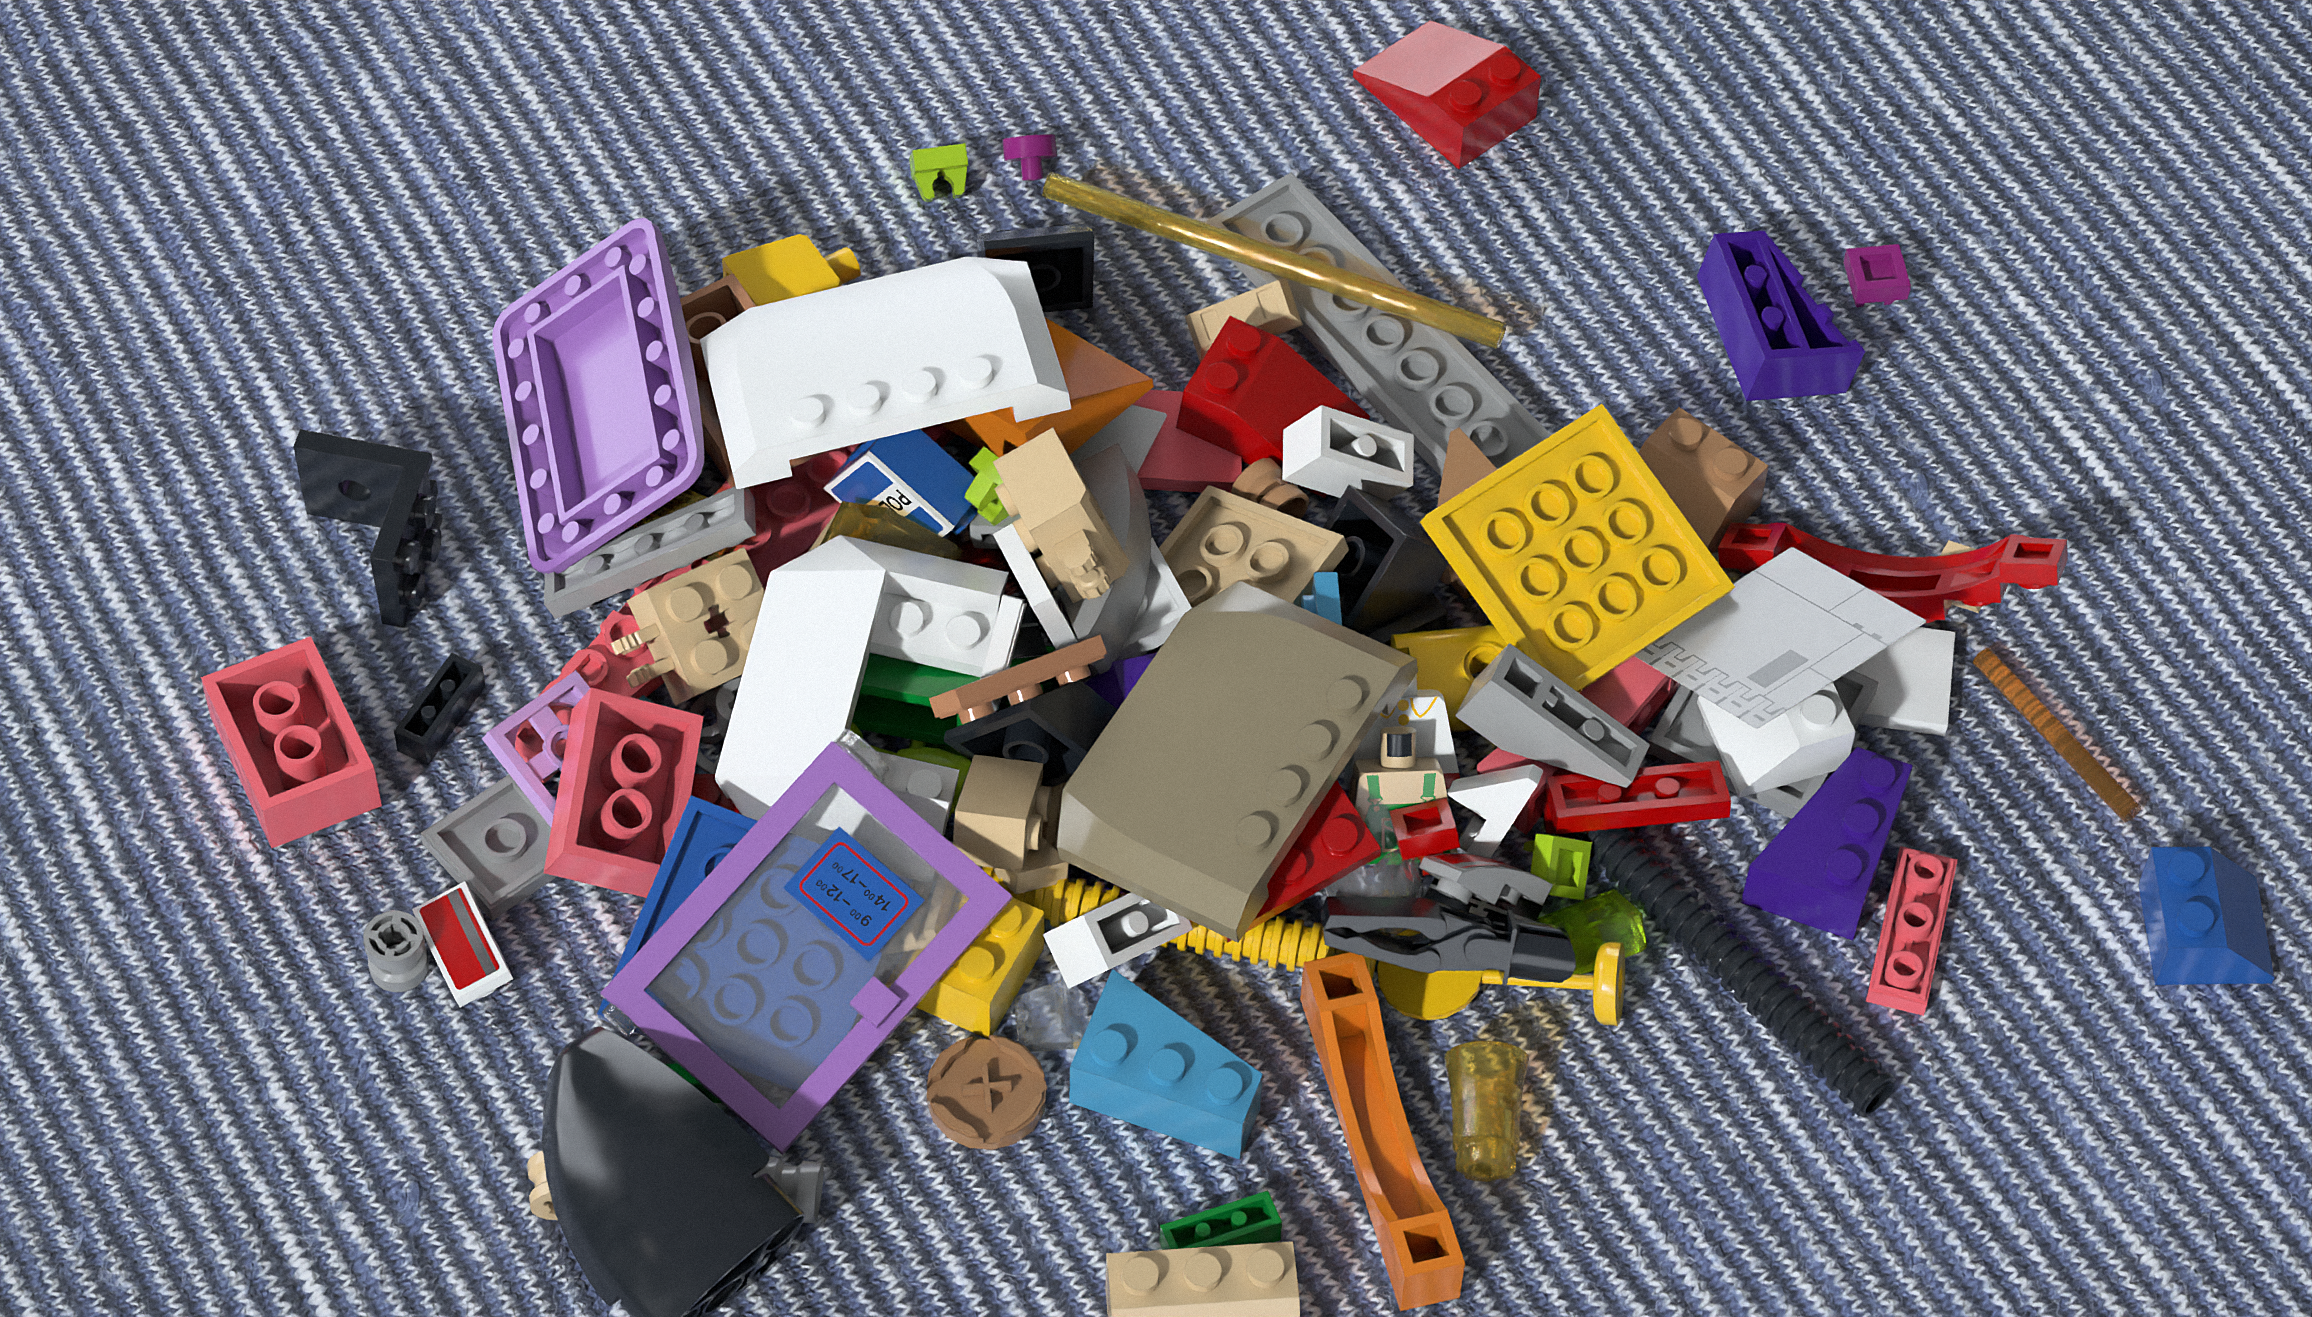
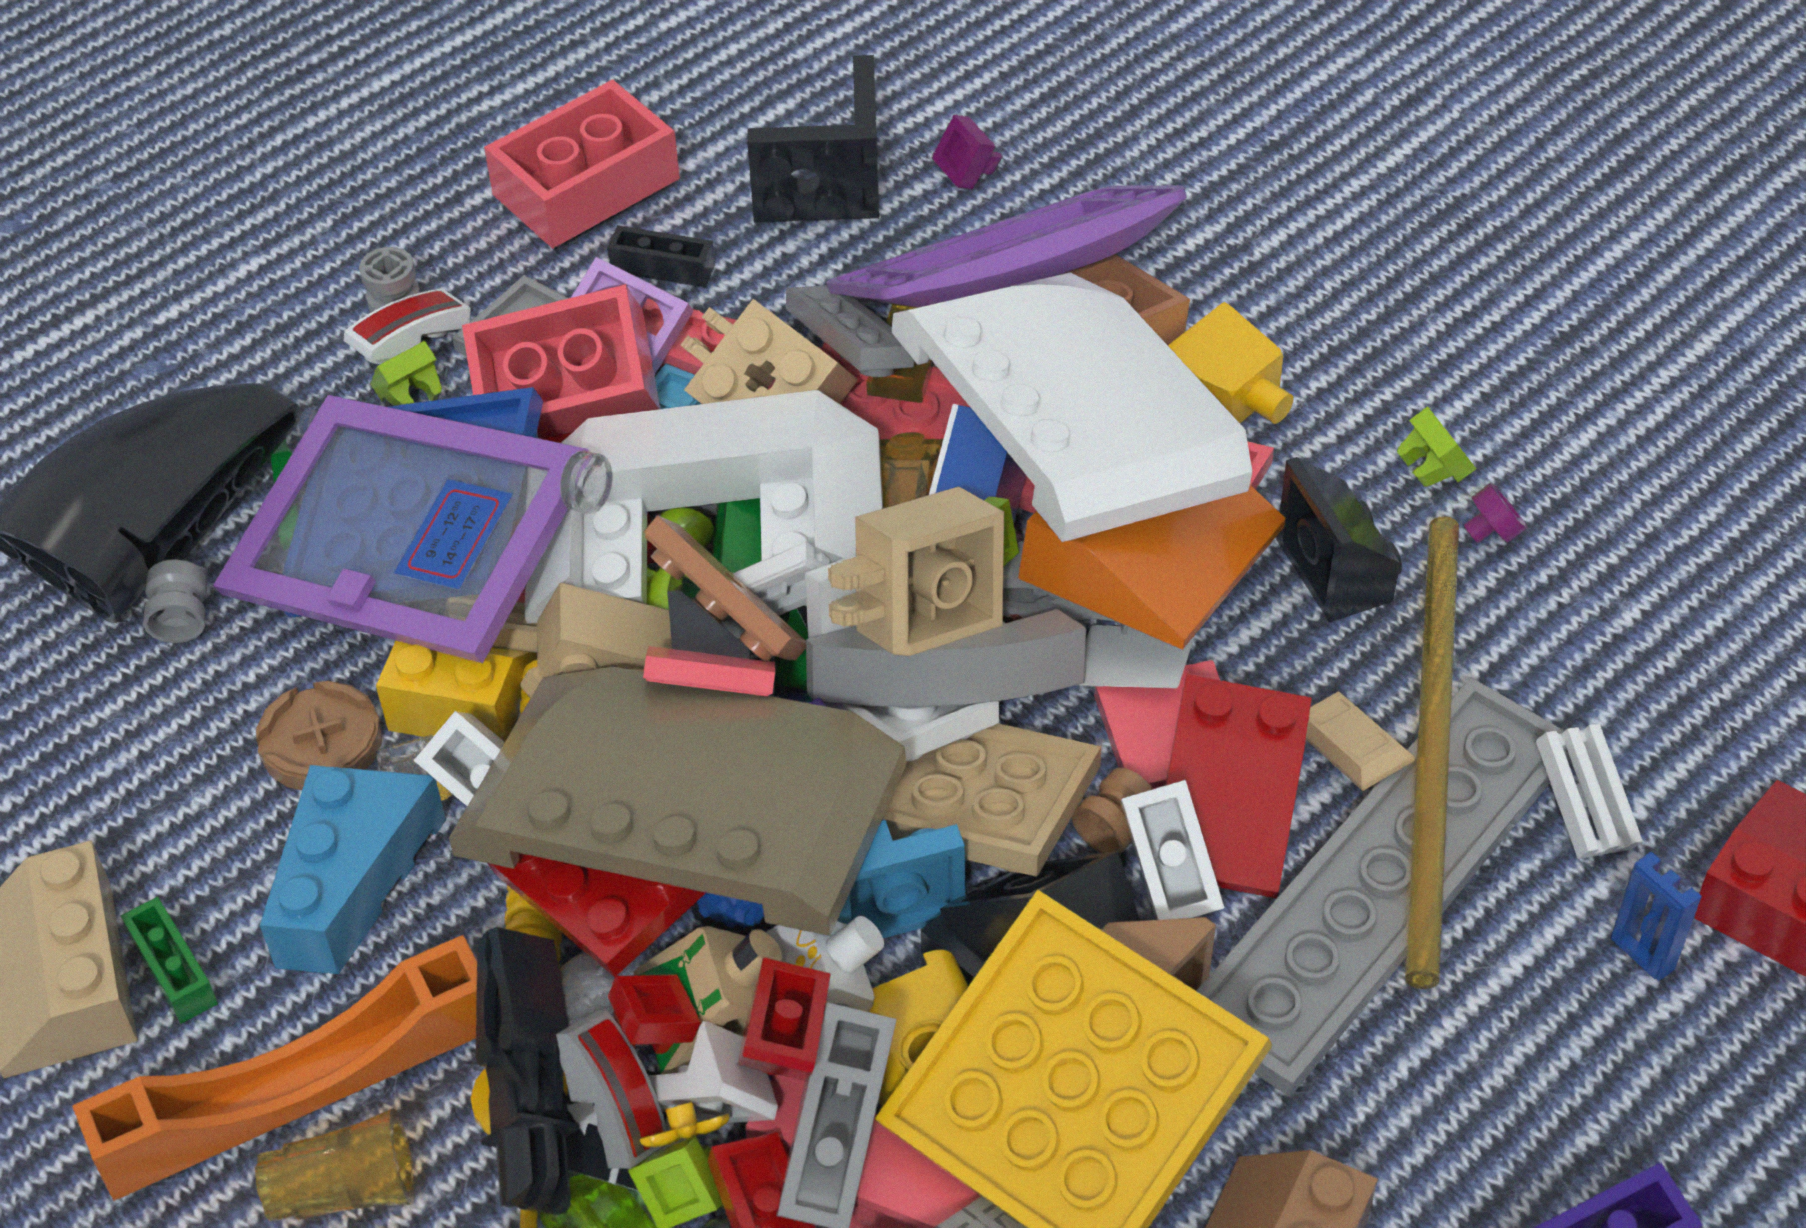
camera: 80 degrees right, 5 degrees down
none -> lime tile [370,341,442,406]
none -> yellow plant [639,1102,730,1147]
none -> coral tile [643,646,775,697]
none -> red slope [737,957,831,1081]
none -> magenta tile [931,114,1003,189]
none -> white tile [1536,724,1643,859]
none -> blue tile [1611,851,1702,981]

